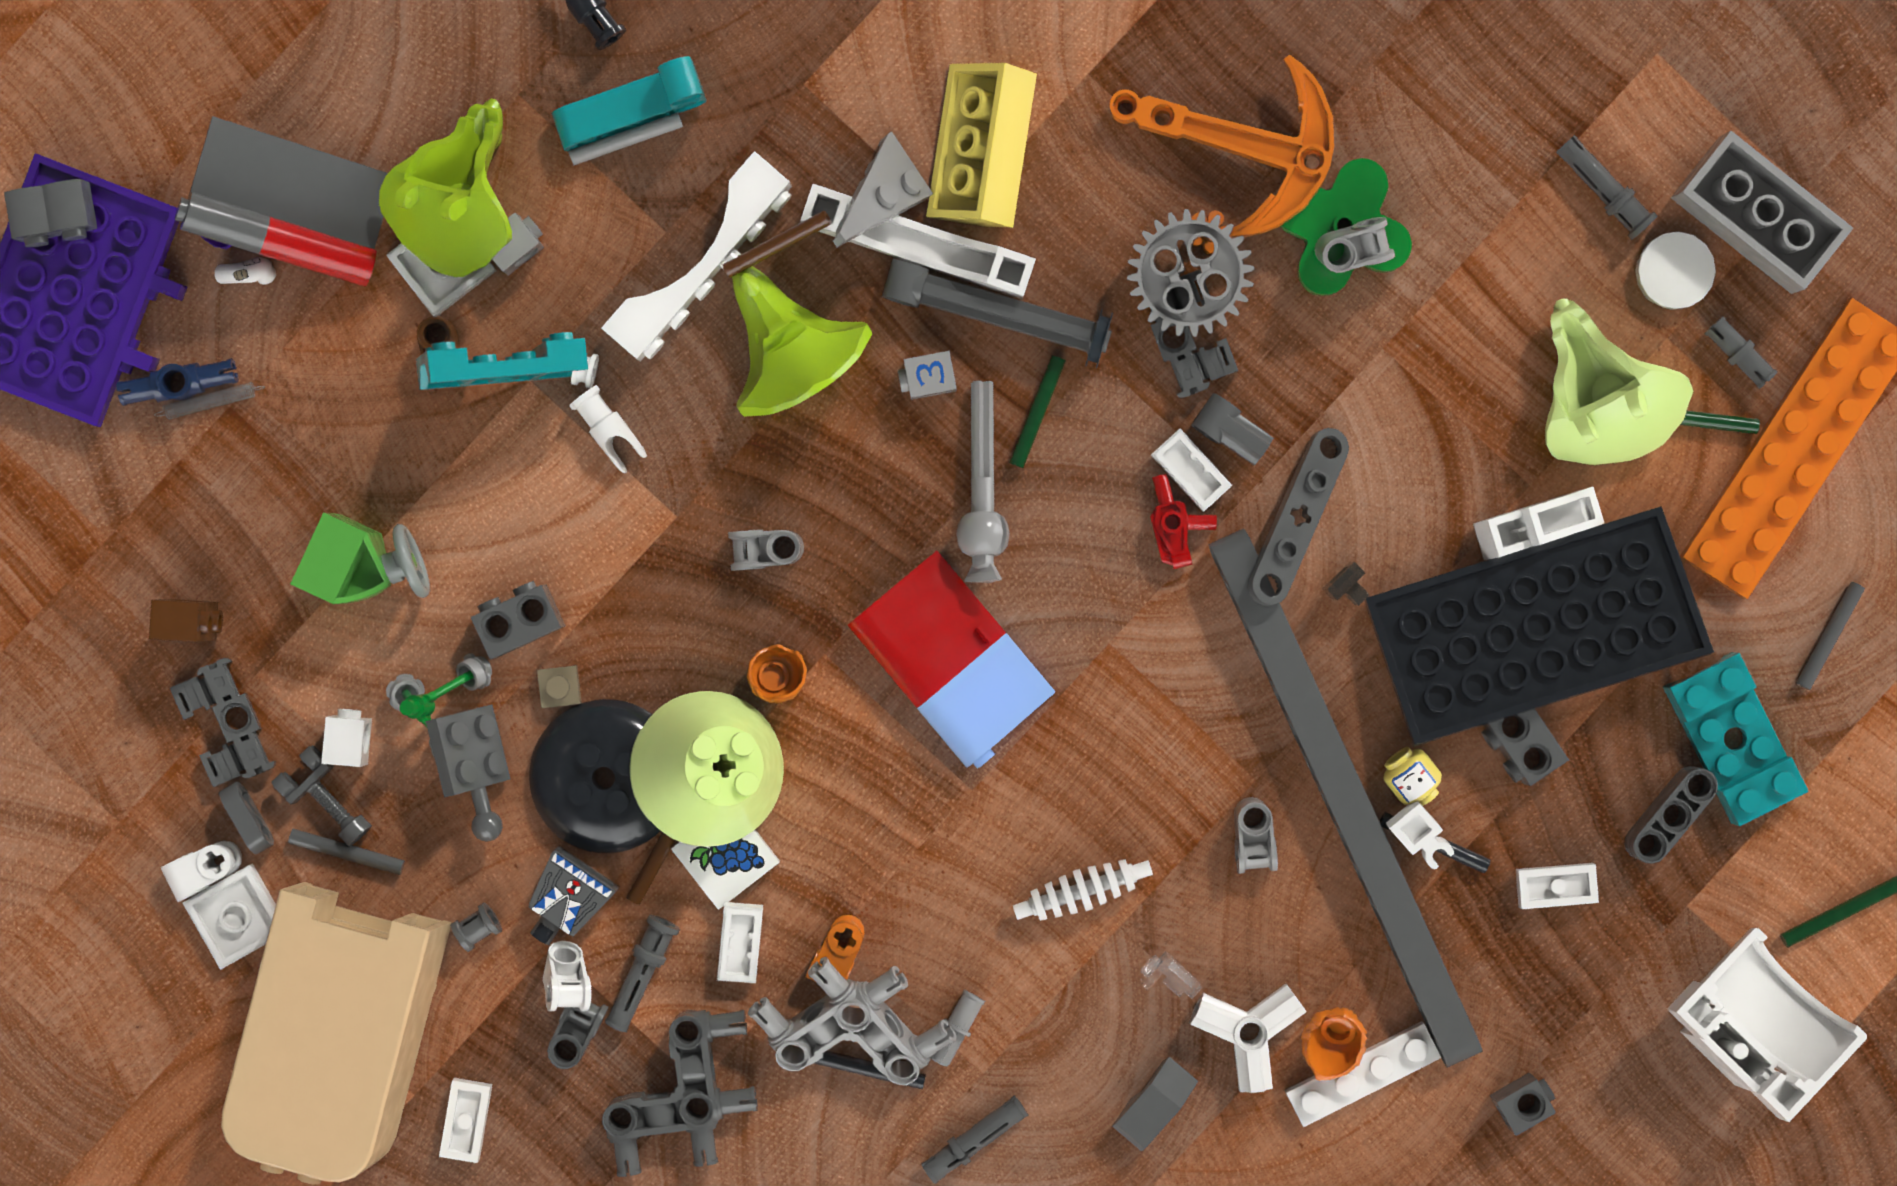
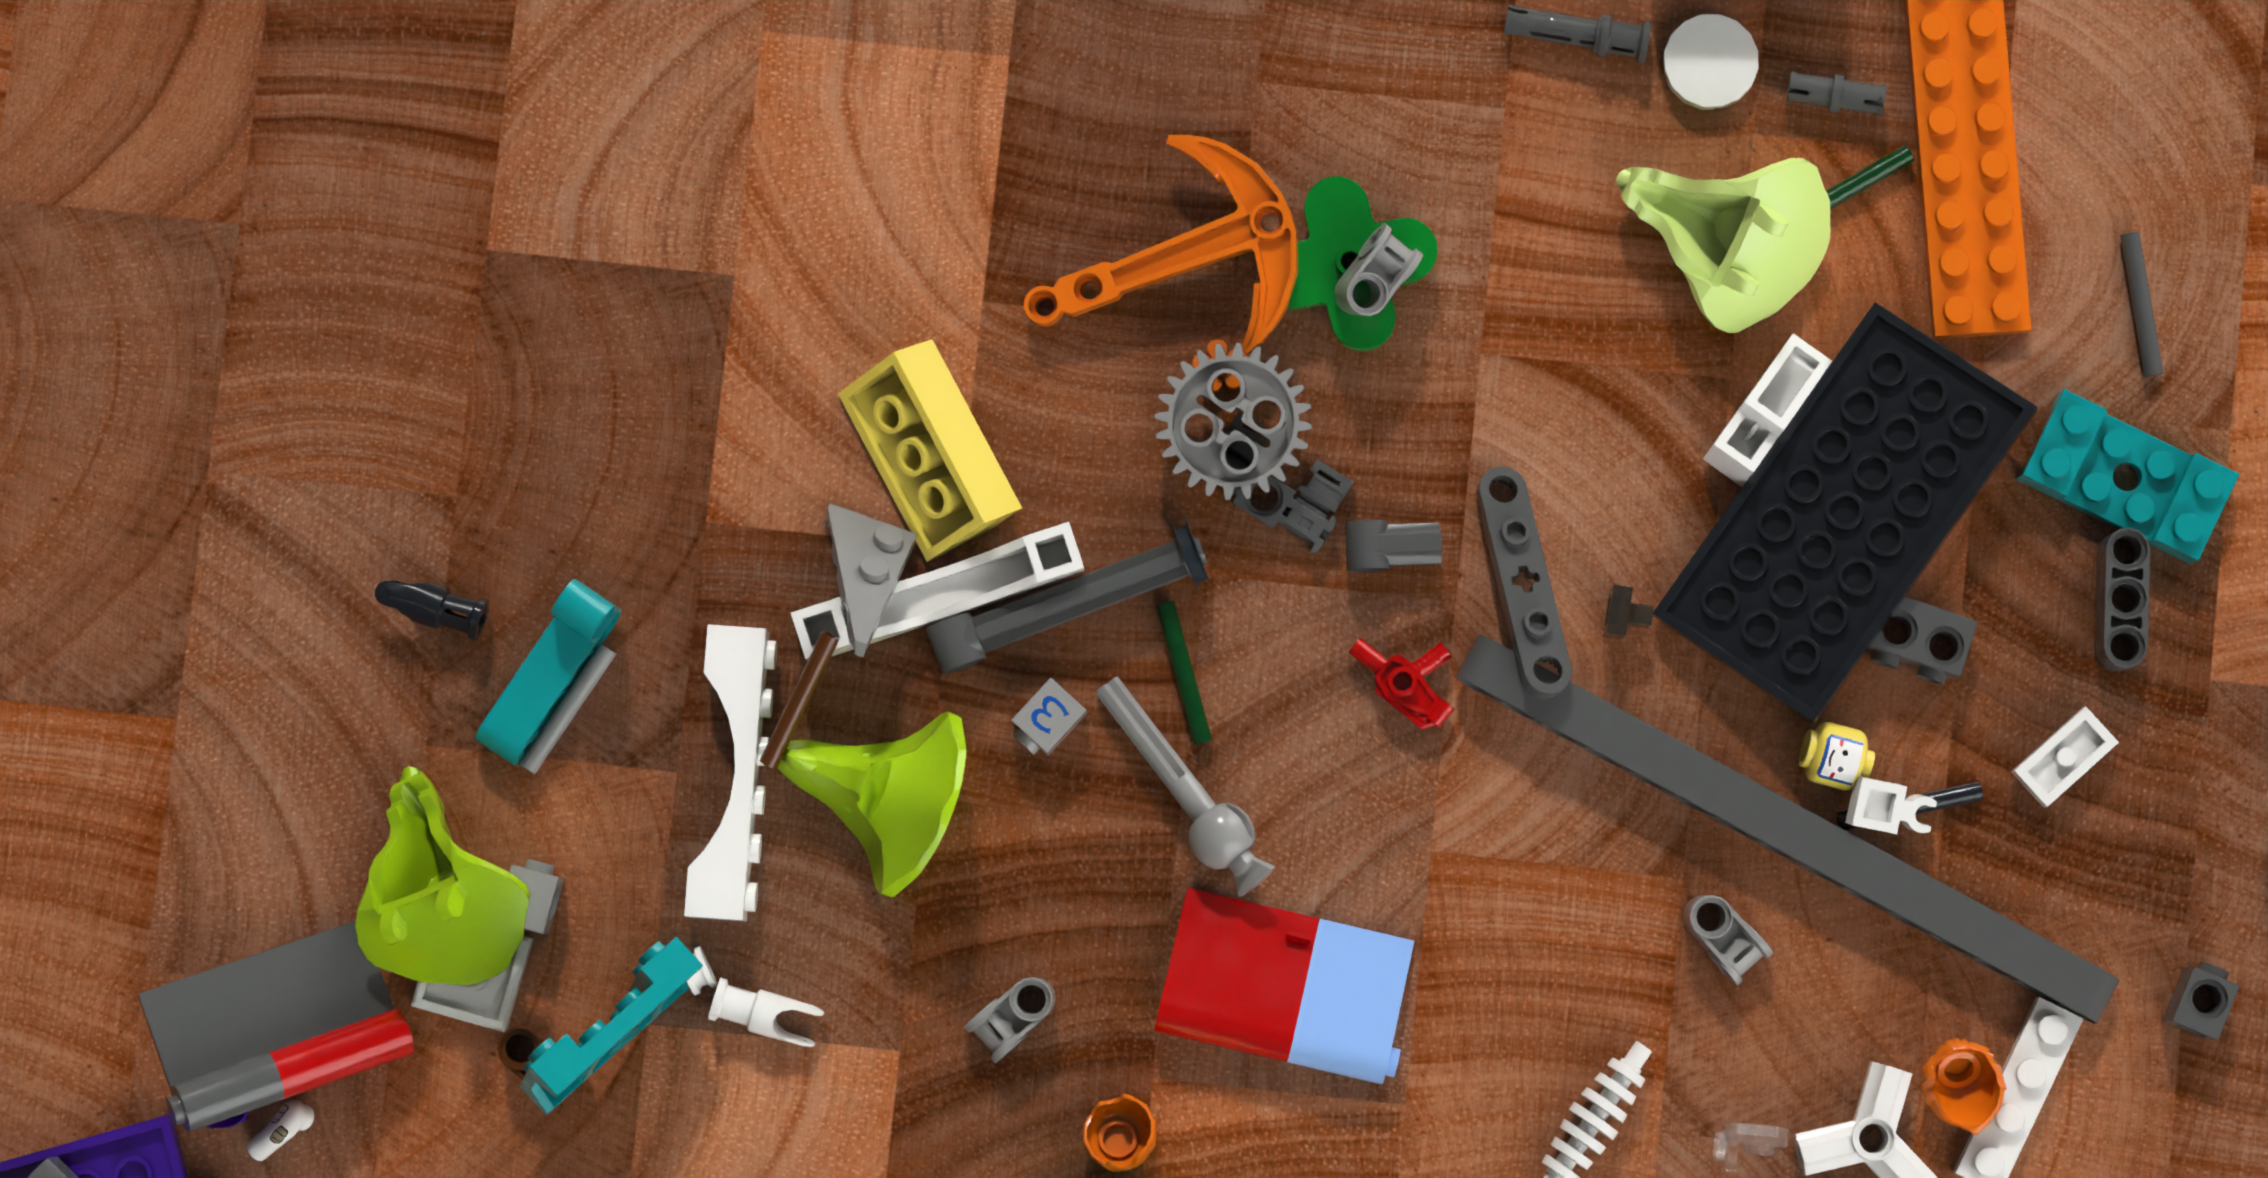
camera: 30 degrees left, 5 degrees down
white plate [1151,429,1232,512] -> none

